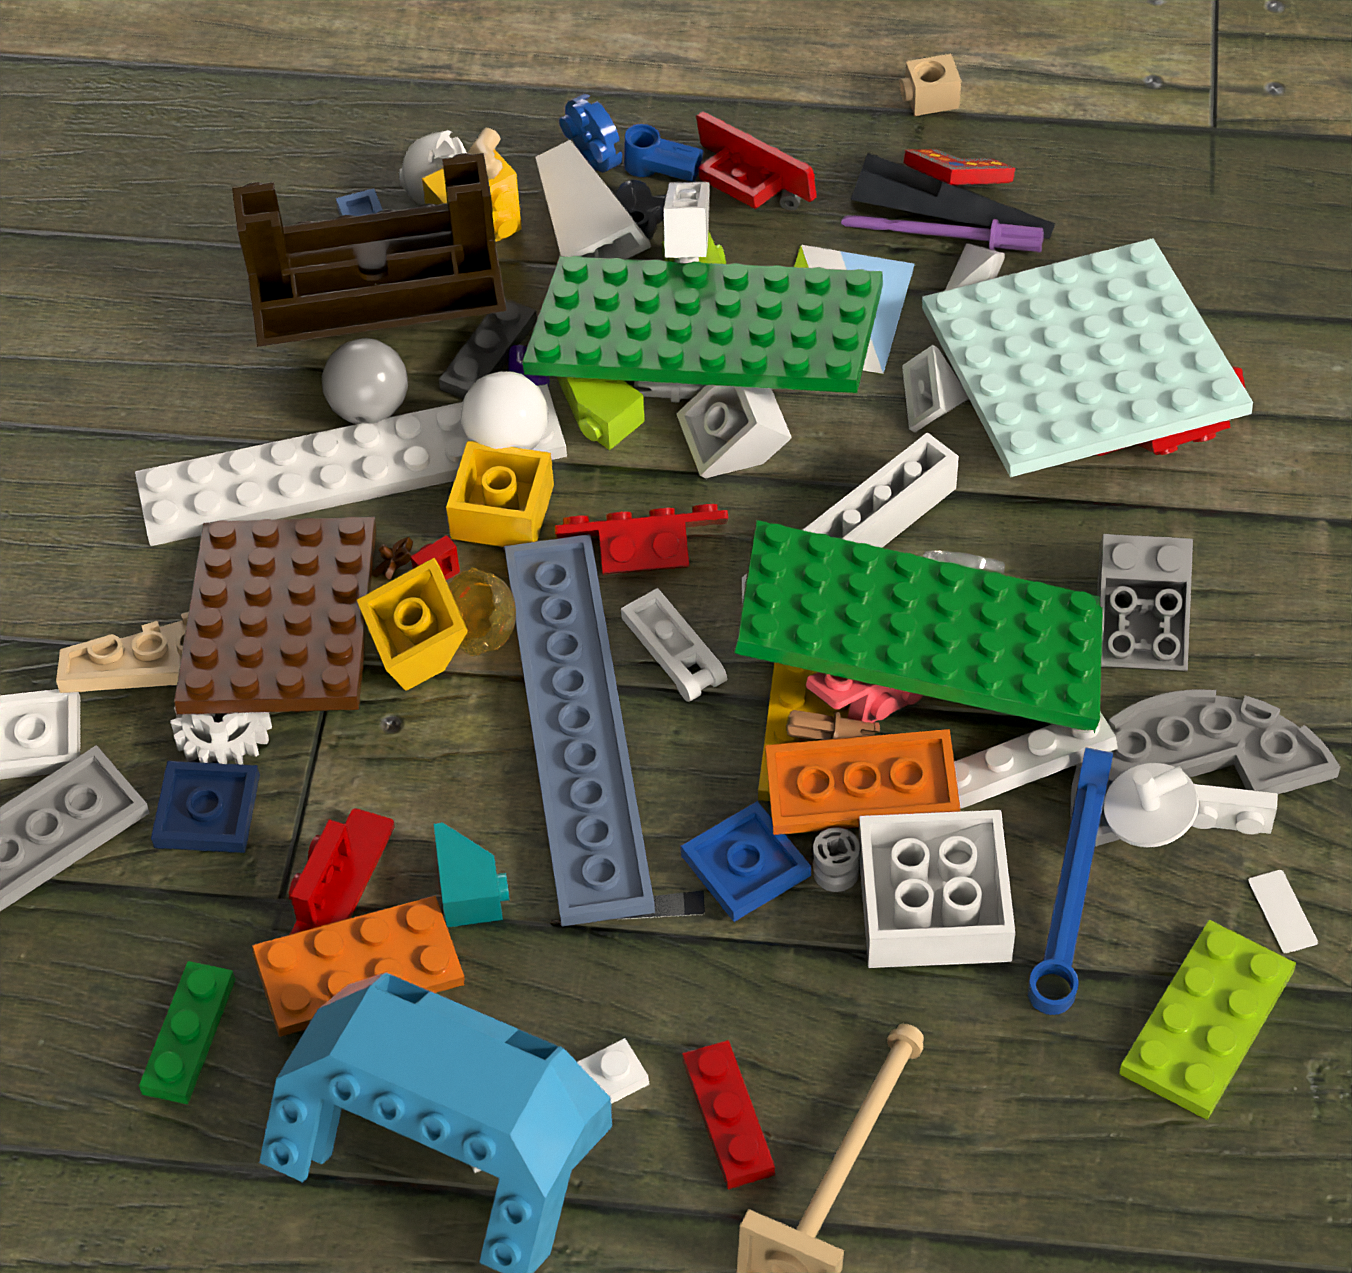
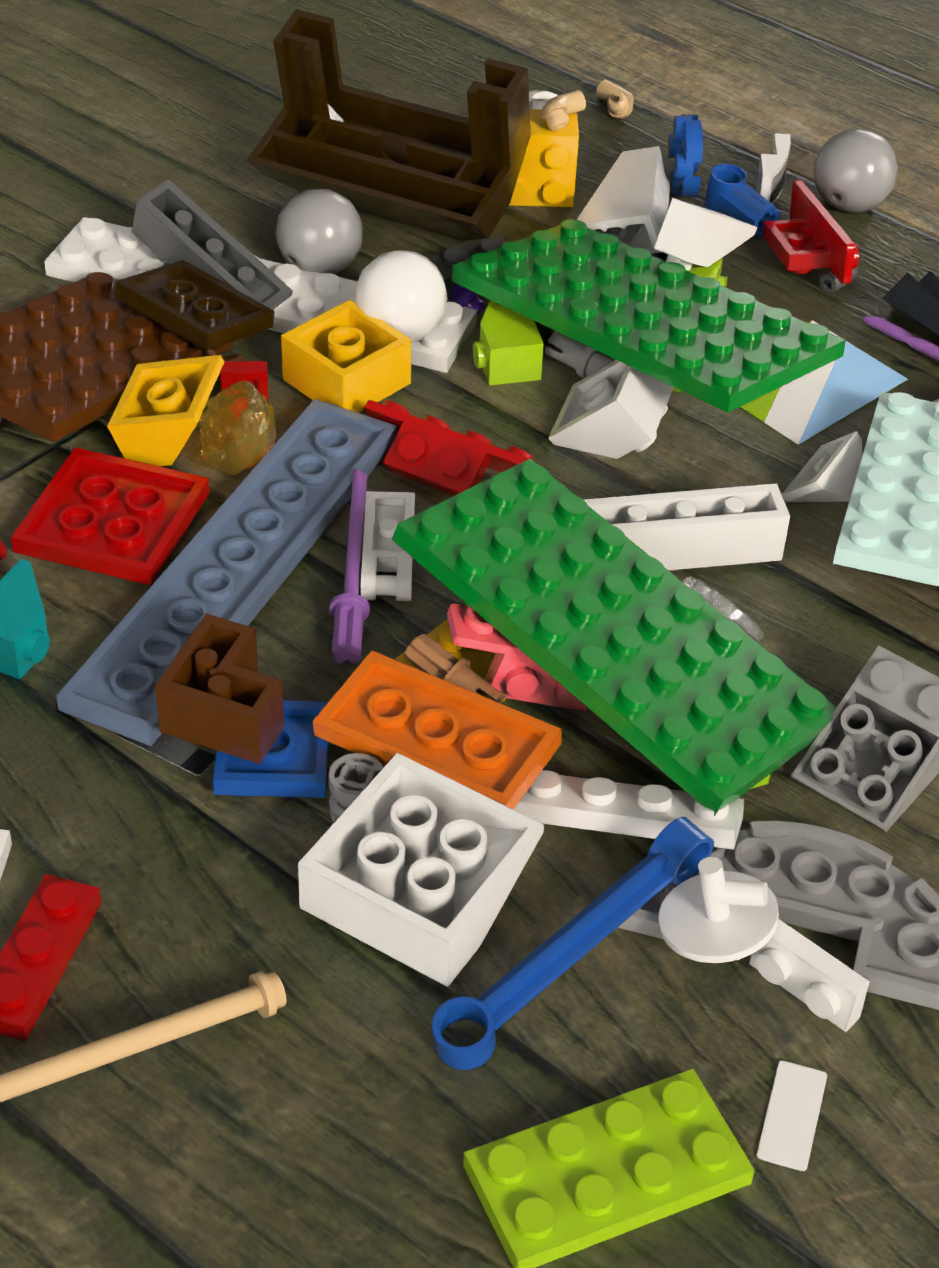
camera: 30 degrees right, 10 degrees down
none -> red plate [11,447,210,586]
none -> dark brown plate [115,260,275,351]
none -> dark grey slope [132,179,293,310]
none -> reddish brown brick [155,613,284,764]
none -> medium lavender piece [329,468,370,664]
none -> tan arm [596,80,634,119]
none -> white slope [756,133,791,204]
none -> light grey piece [814,129,898,213]

